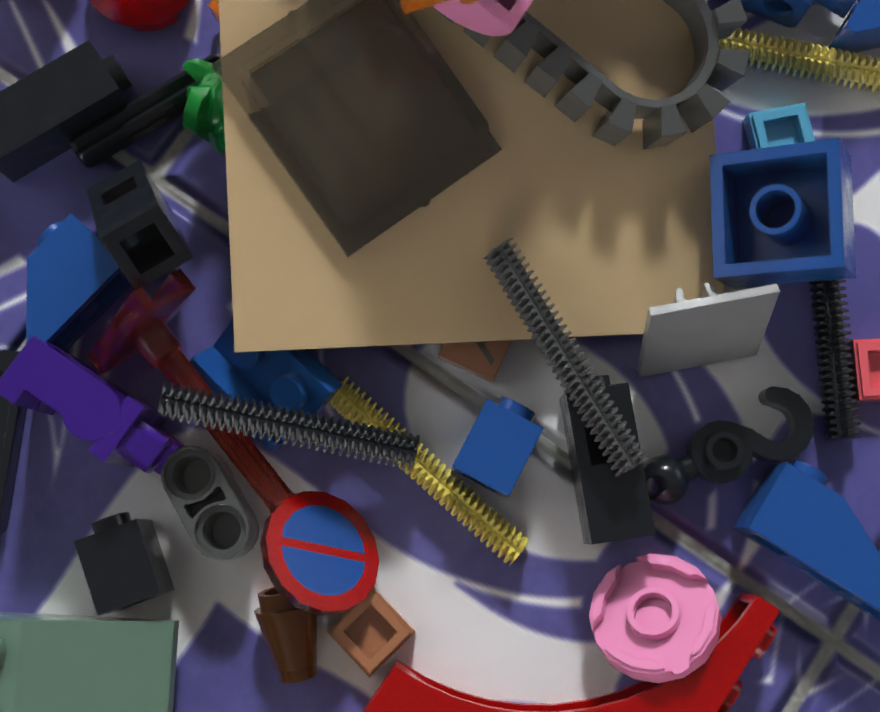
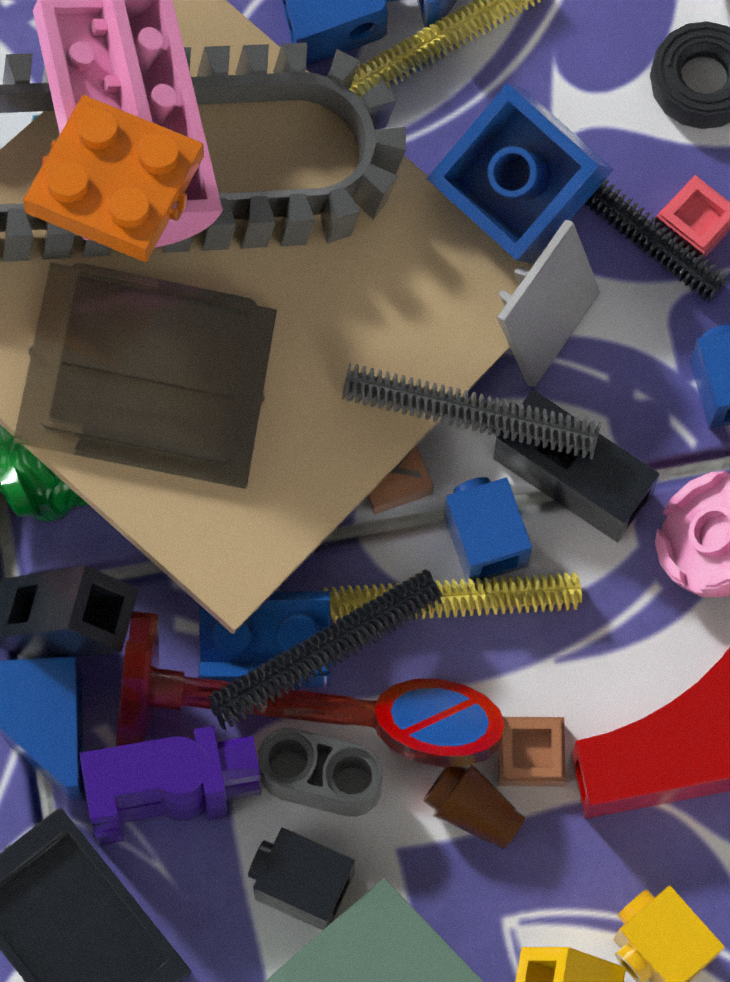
camera: 45 degrees left, 10 degrees down
black piece [644,386,814,505] -> none
medium azure tile [743,103,815,150] -> none

